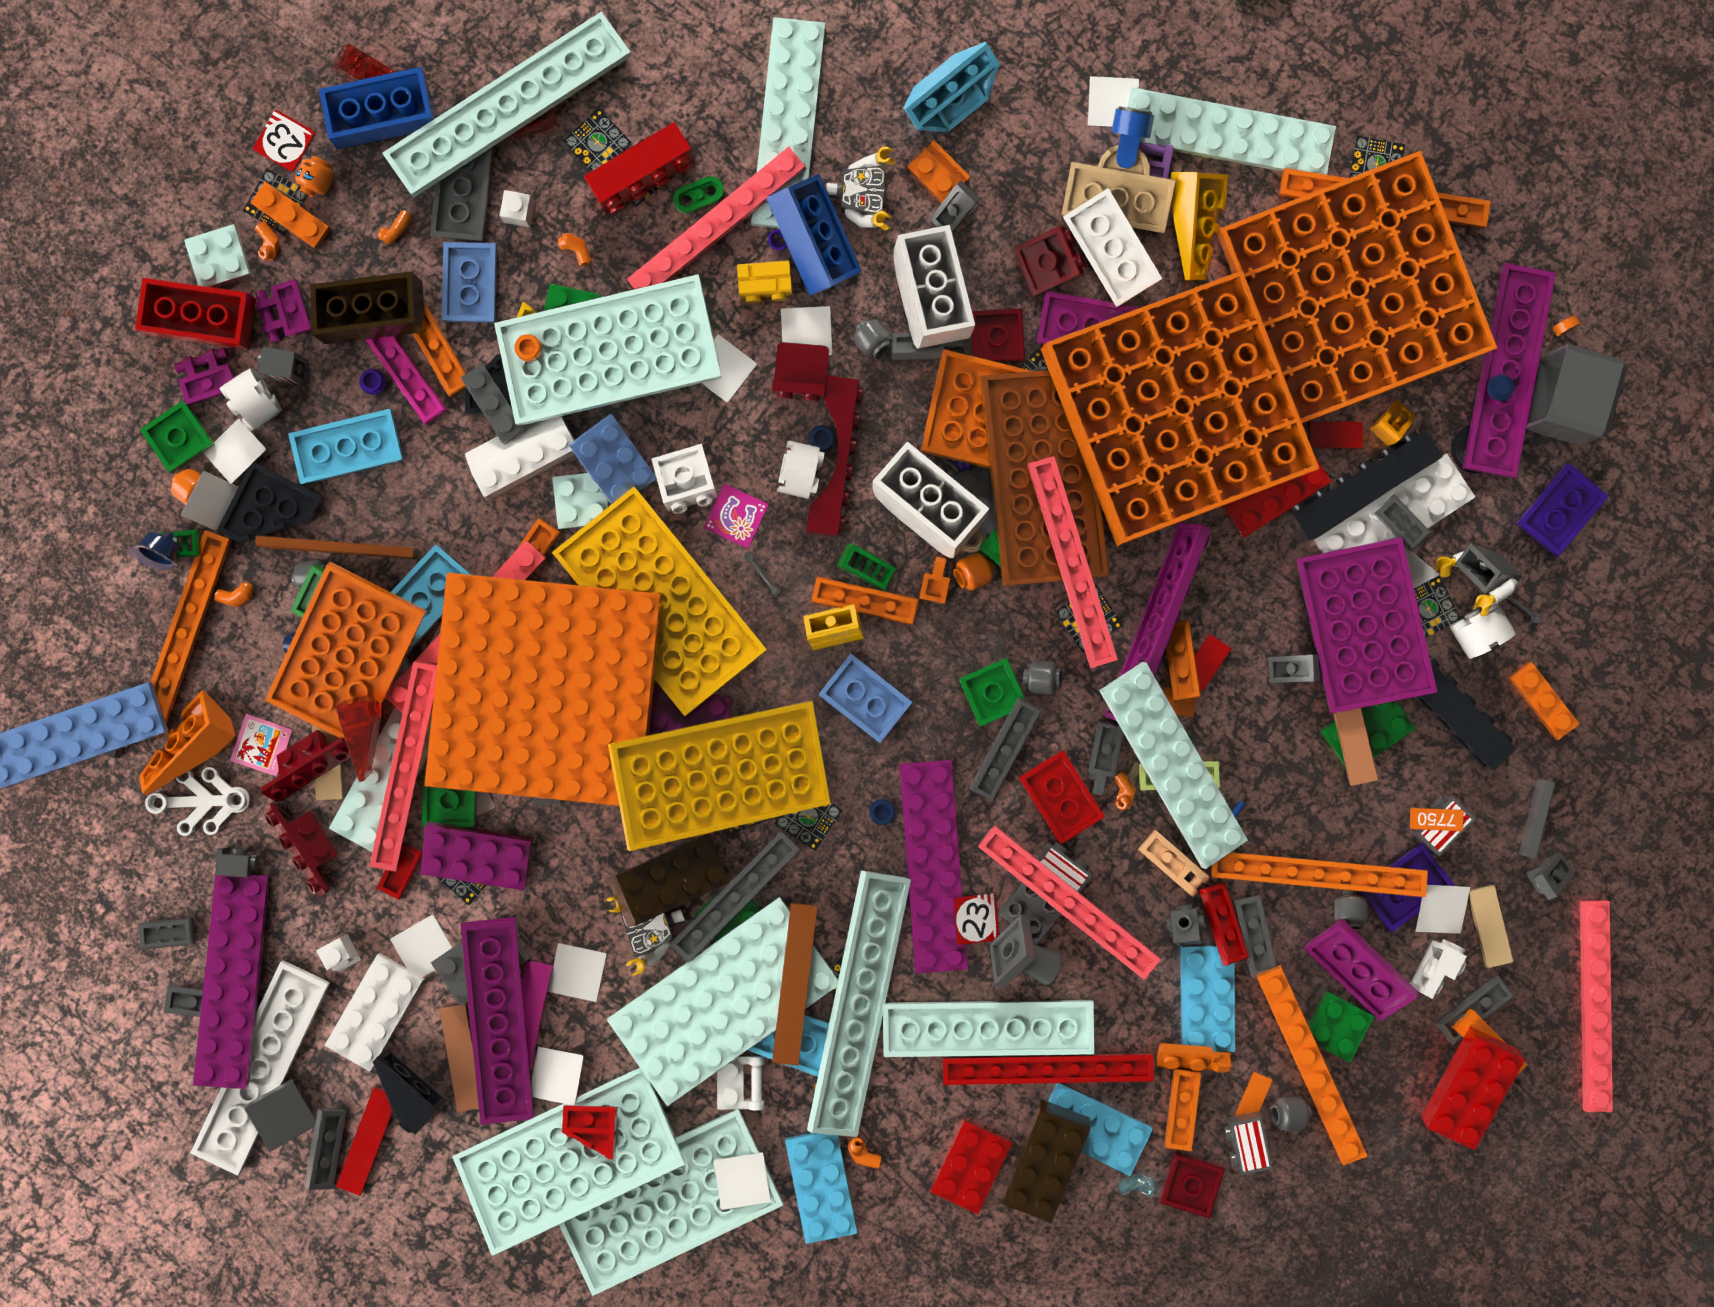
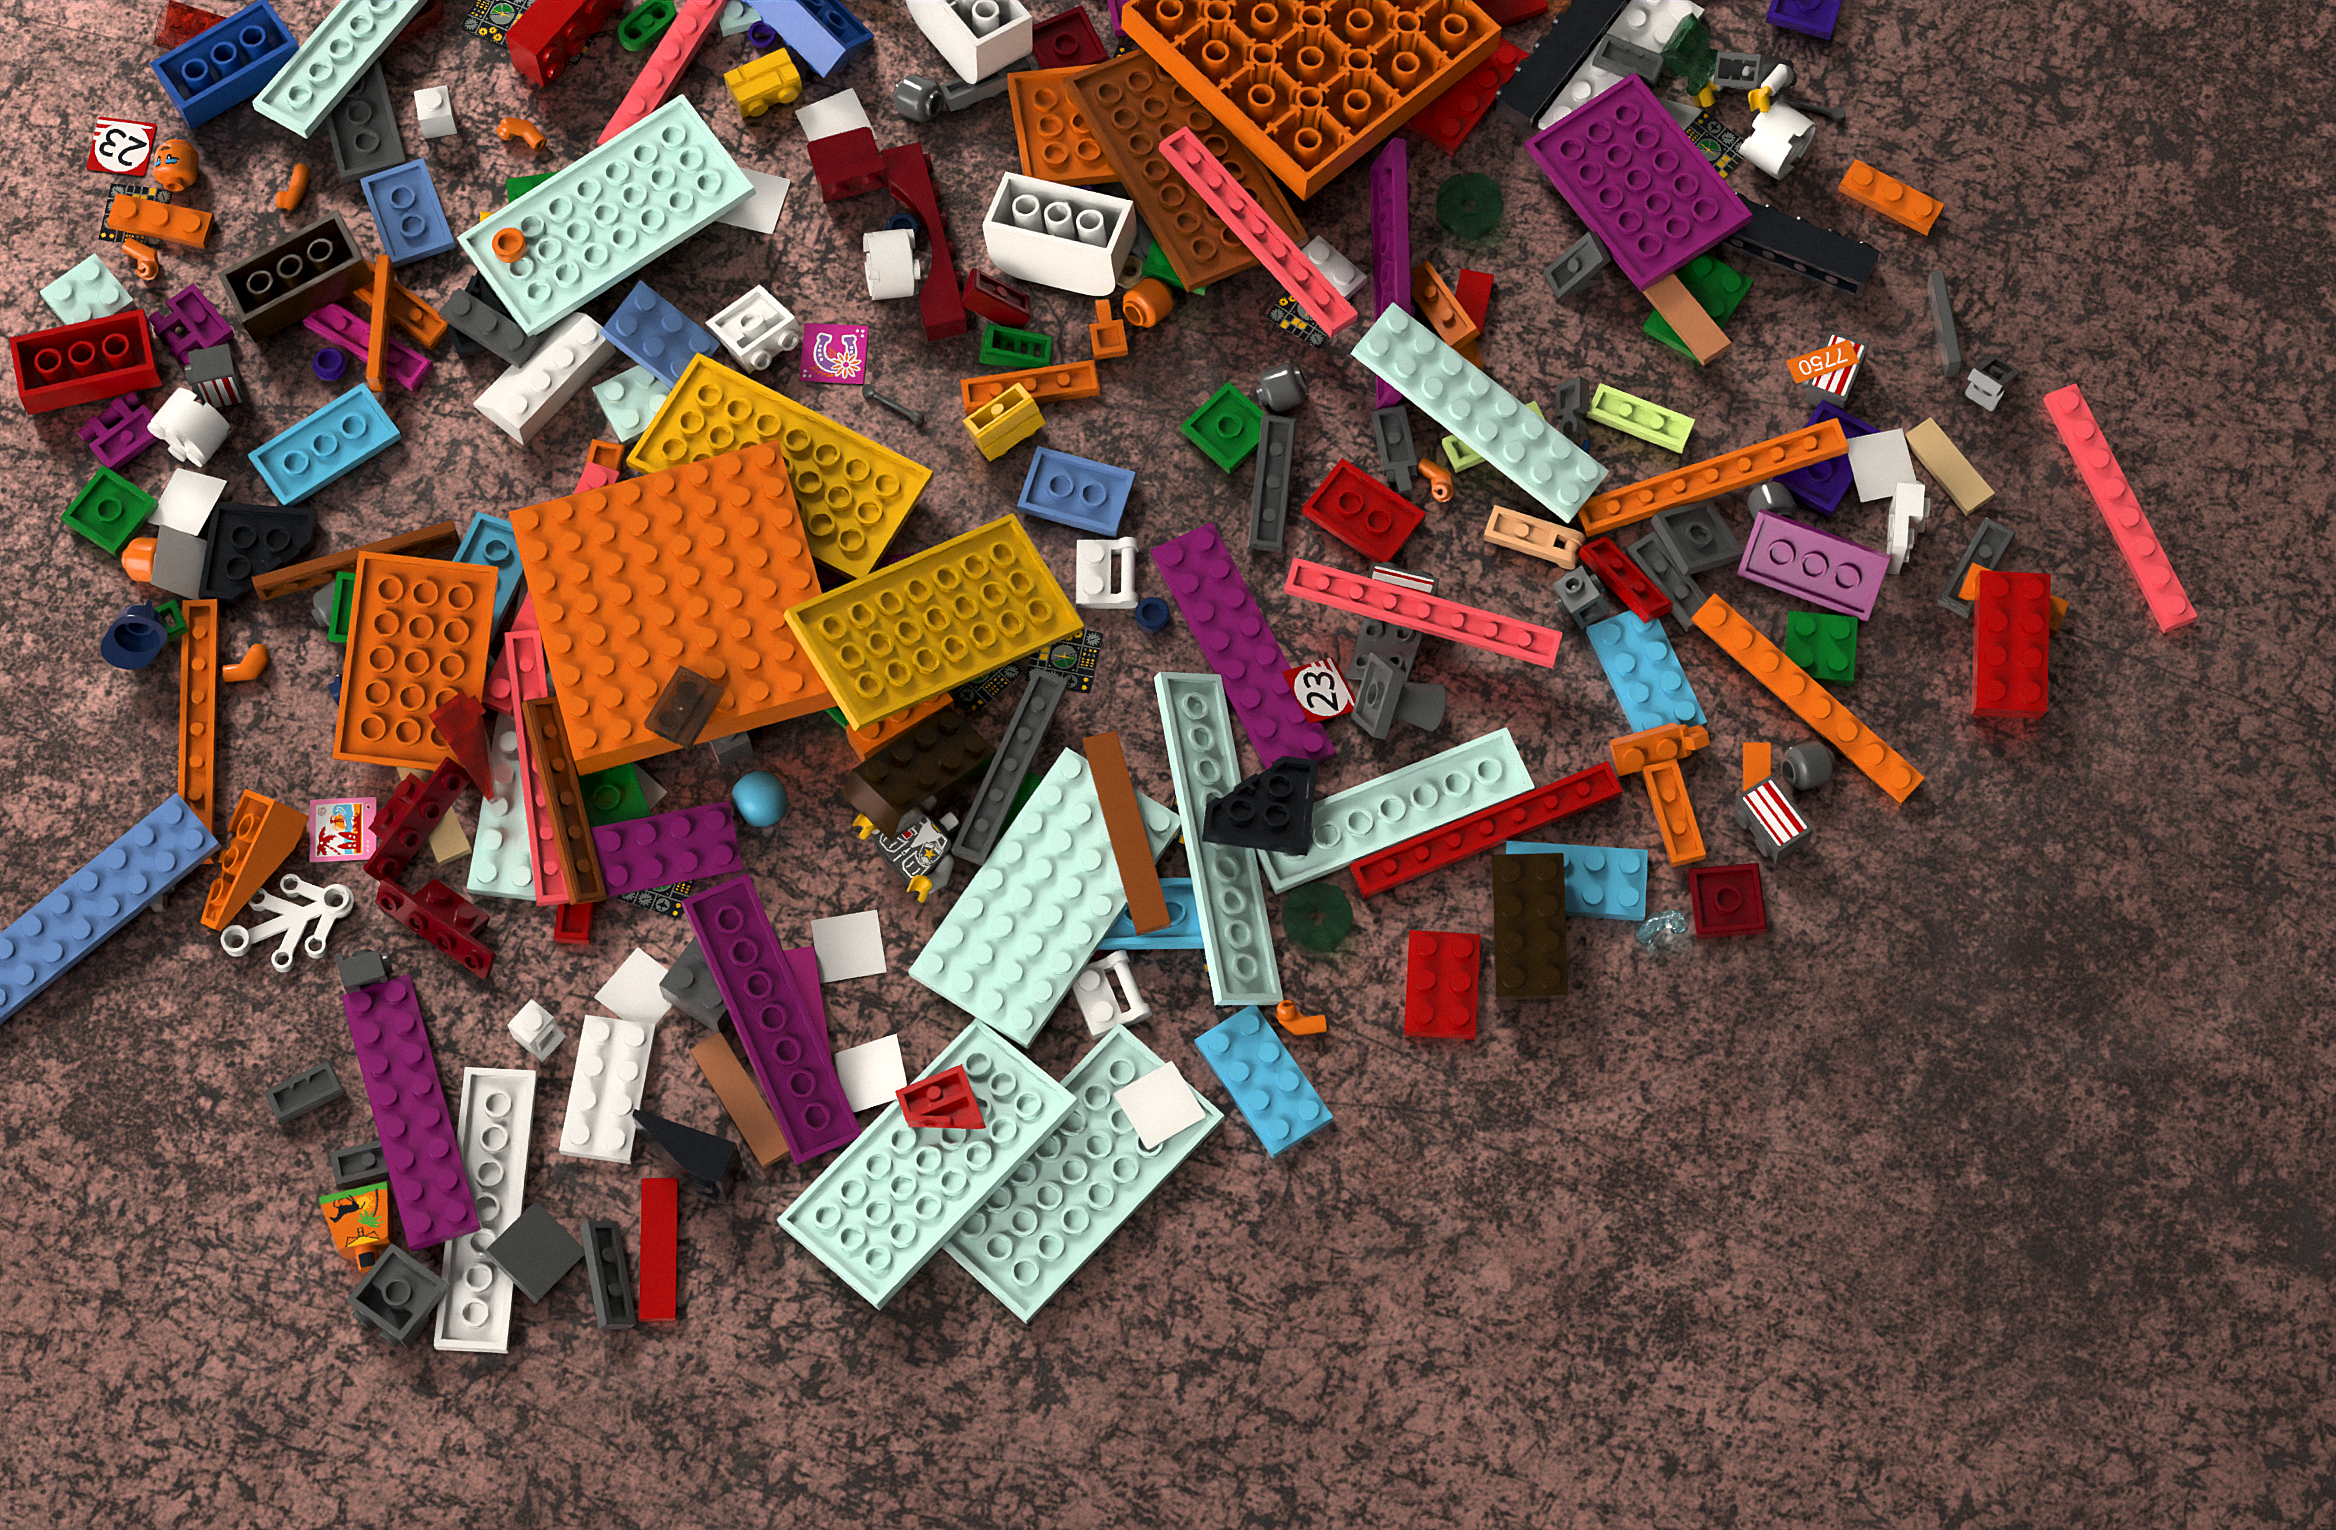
camera: 20 degrees left, 20 degrees down
none -> orange torso [319,1182,393,1273]
none -> dark grey plate [346,1243,450,1348]
none -> orange tile [366,255,395,392]
none -> dark orange tile [521,696,607,905]
none -> clear smoke plate [644,665,725,751]
none -> medium azure hair [732,770,788,827]
none -> dark red slope [961,267,1030,330]
none -> white plate [1076,537,1139,609]
none -> black plate [1202,756,1318,856]
none -> clear green plate [1282,882,1353,954]
none -> white plate [1301,235,1367,300]
none -> clear green plate [1436,172,1503,241]
none -> dark grey plate [1555,376,1590,441]
none -> yellowish green plate [1586,383,1695,454]
none -> dark grey plate [1650,498,1744,576]
none -> clear green plate [1660,13,1719,96]

